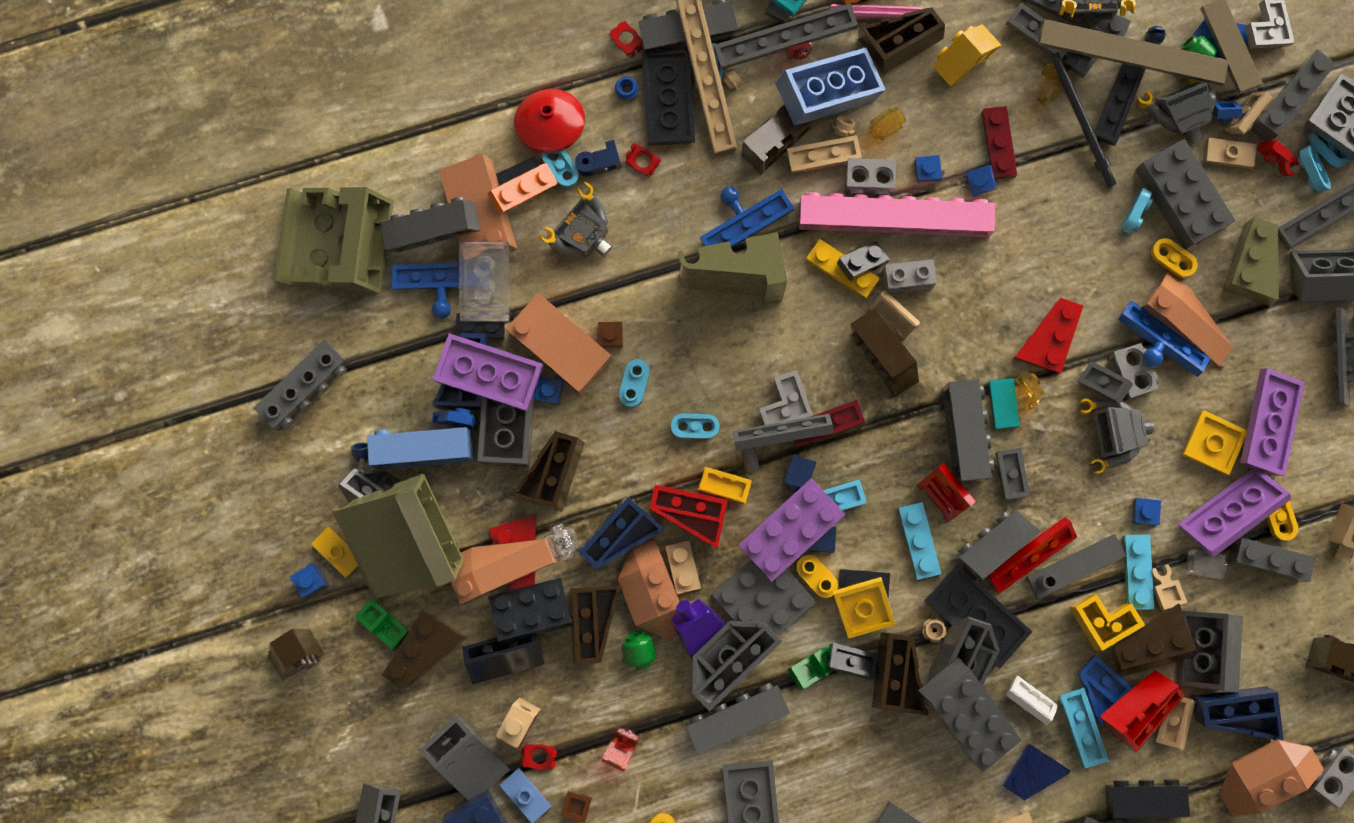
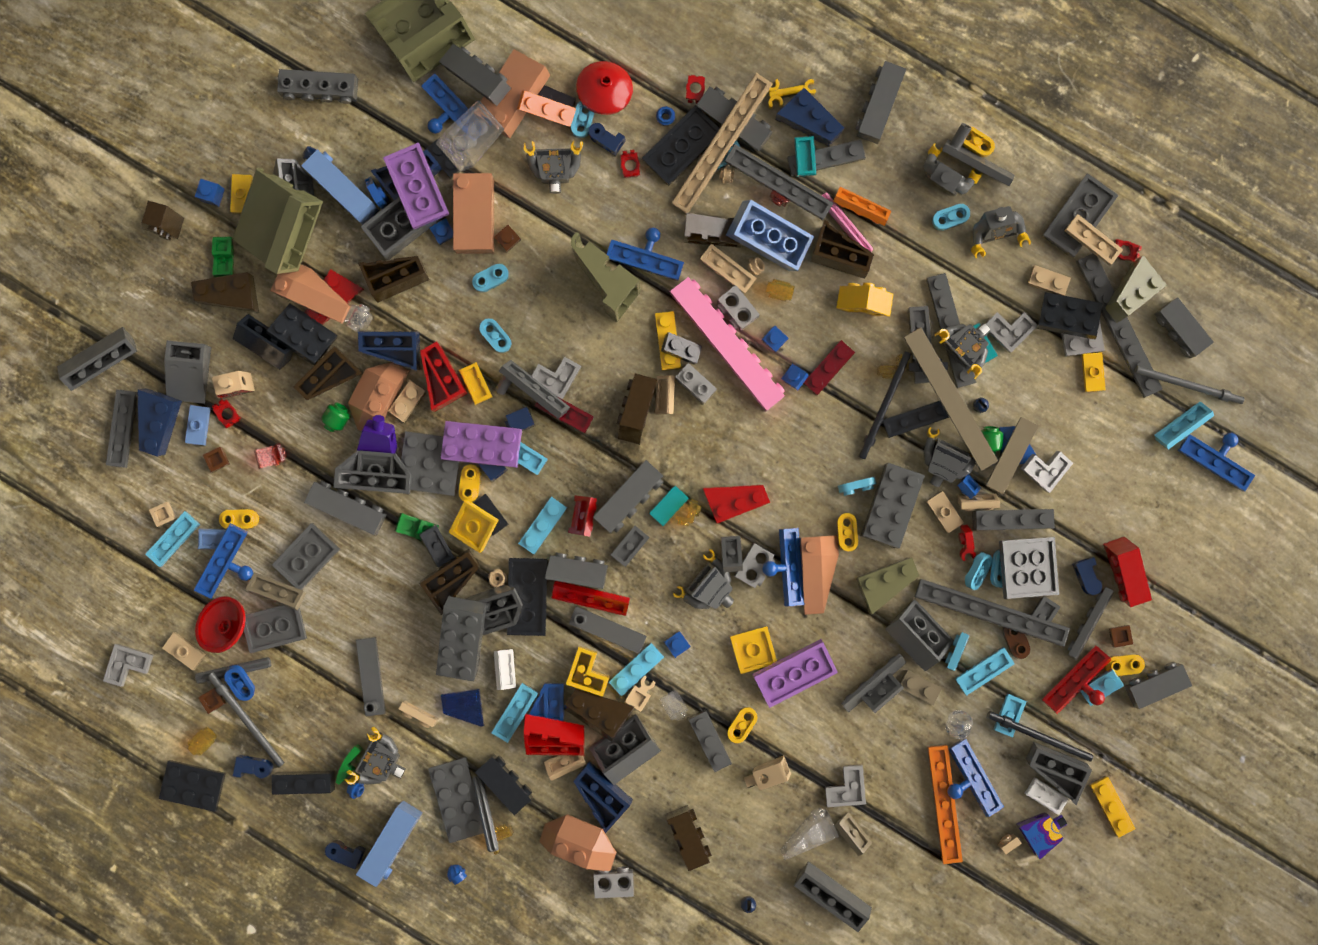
camera: 50 degrees right, 5 degrees up
medium lavender plate [1178,468,1291,557] -> none

